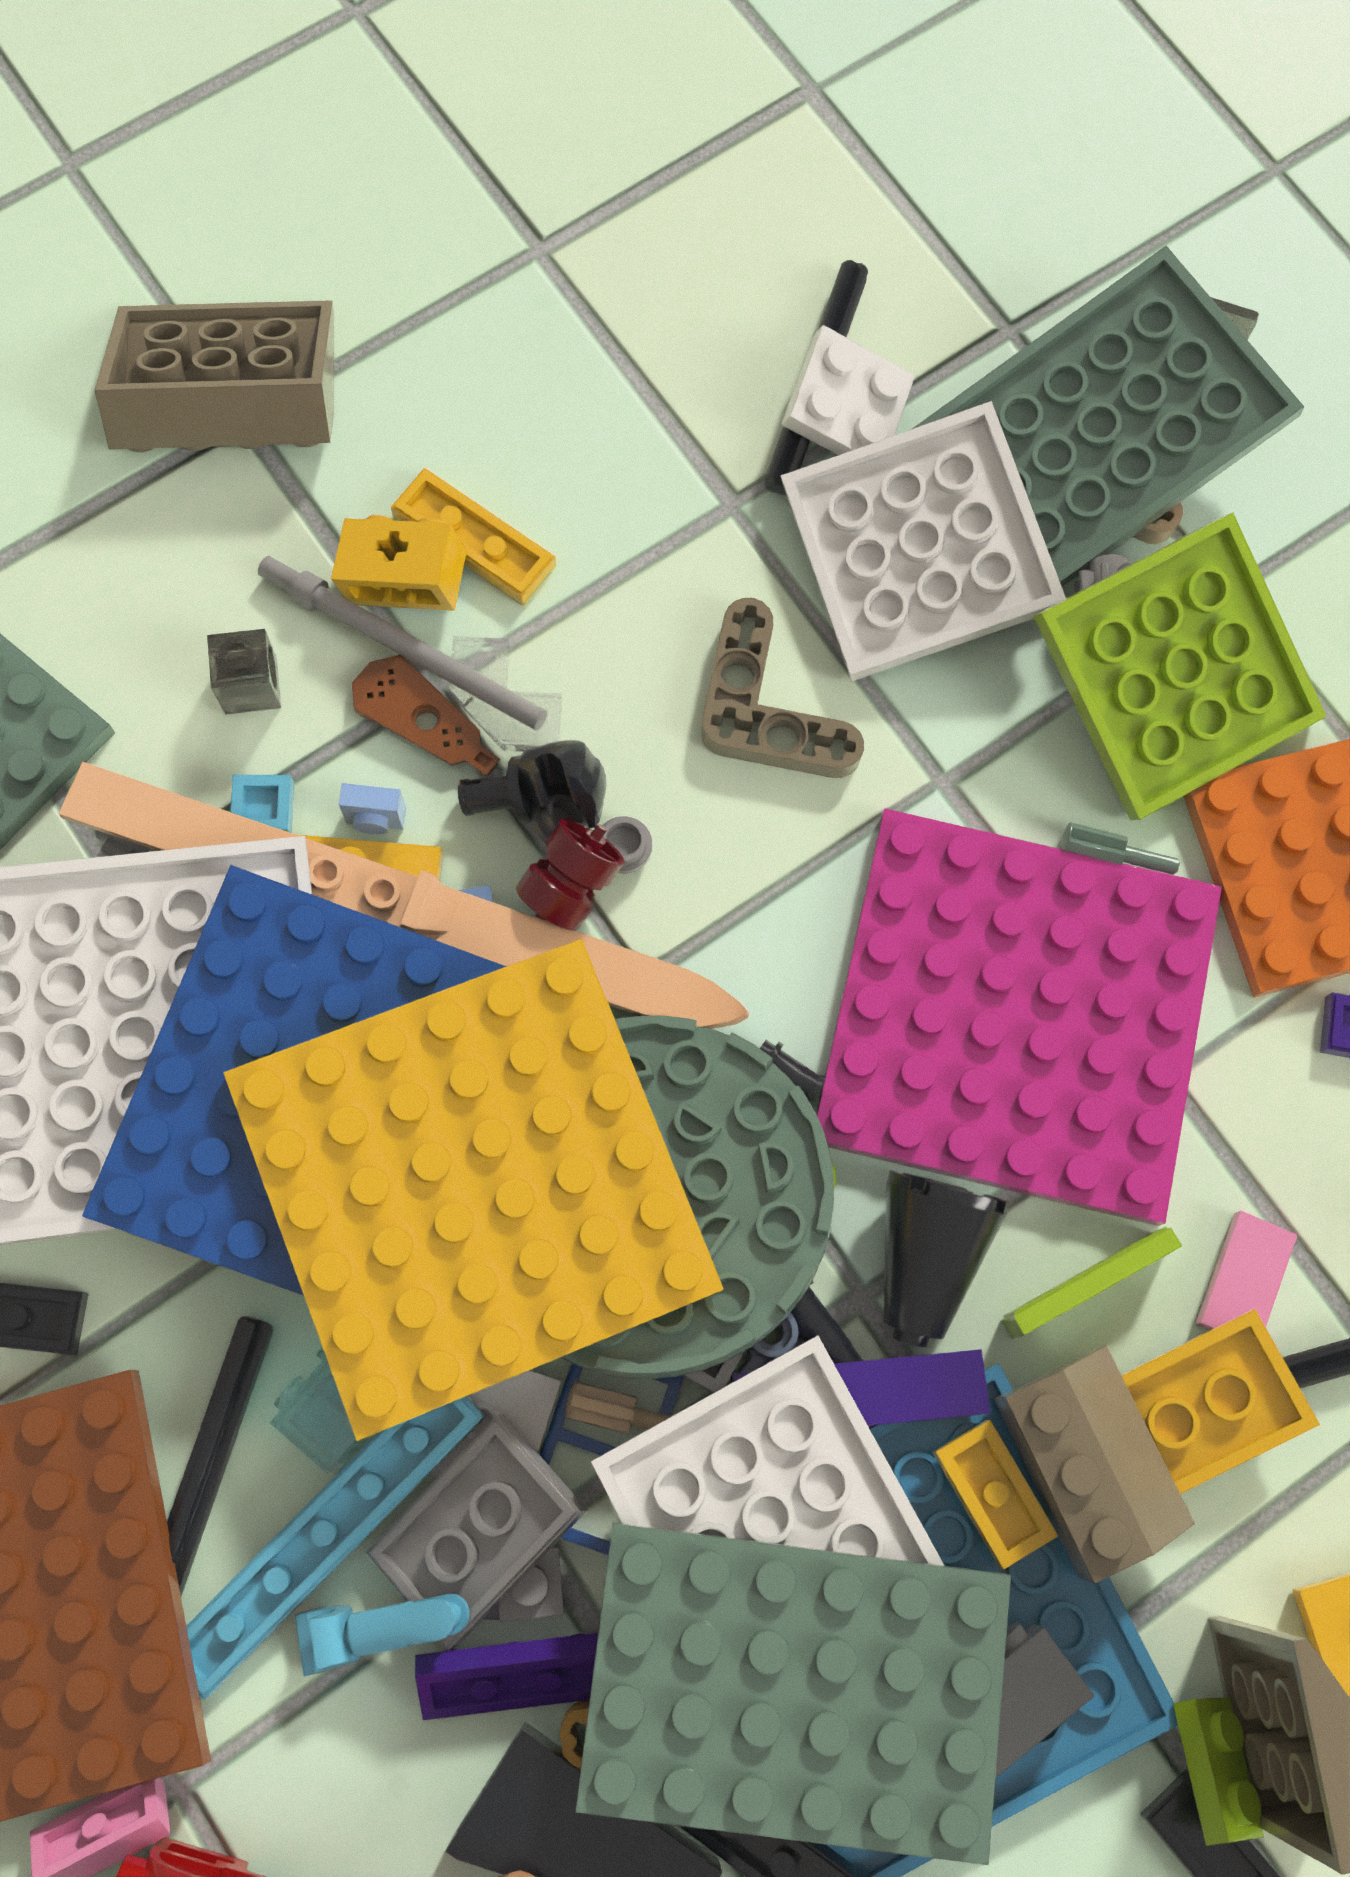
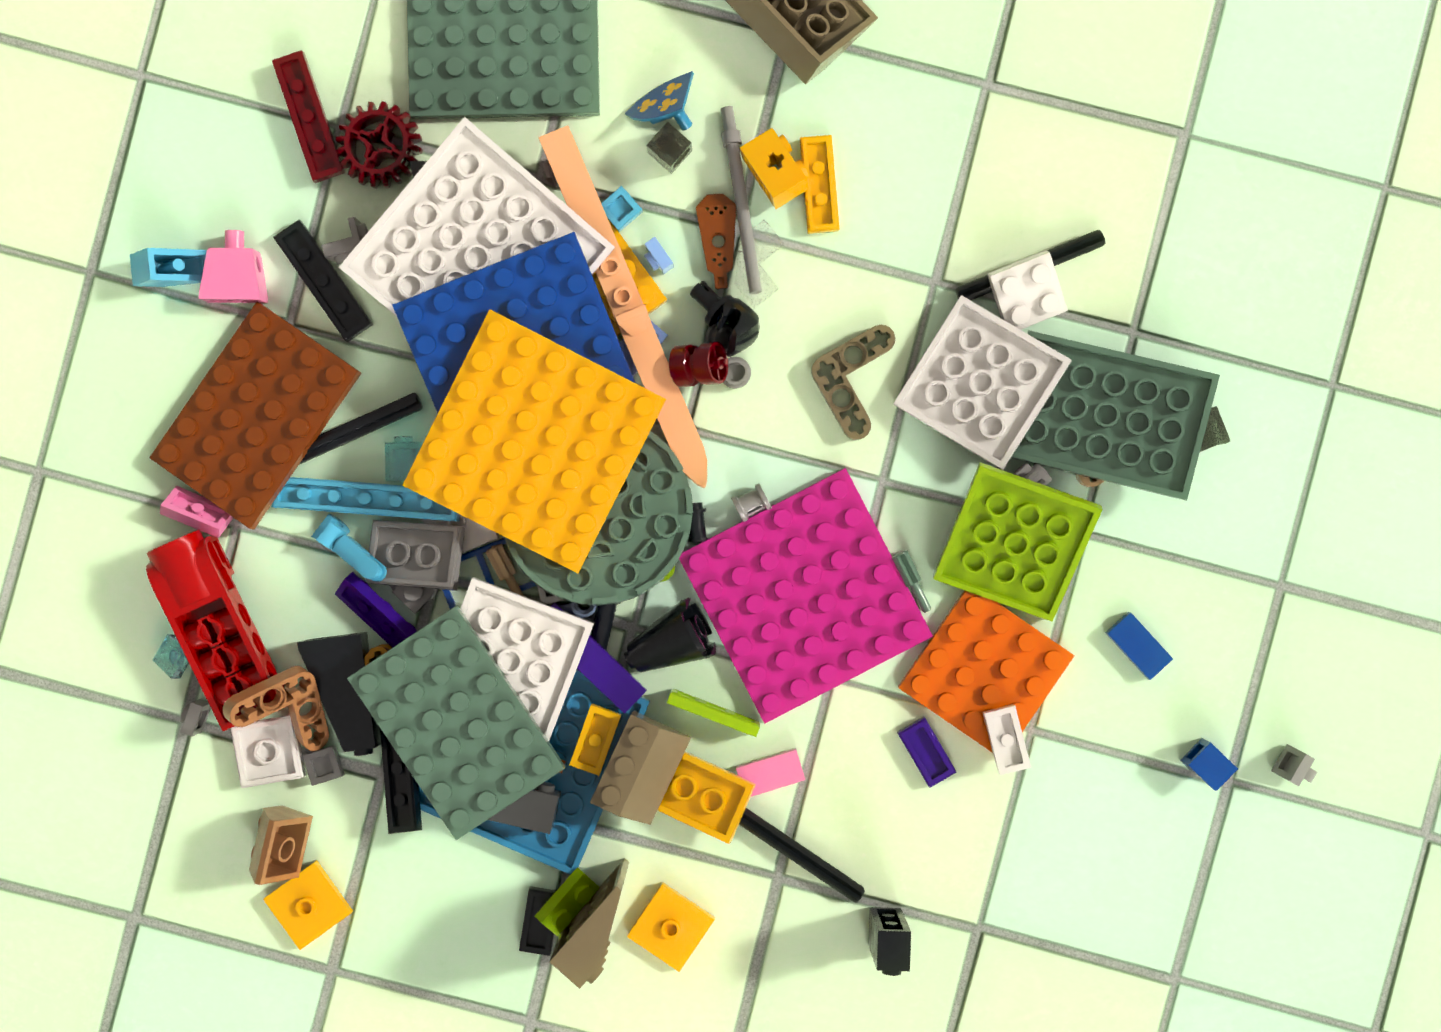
camera: 55 degrees right, 15 degrees up
none -> shield [625,71,694,131]
none -> light grey bush [731,483,772,522]

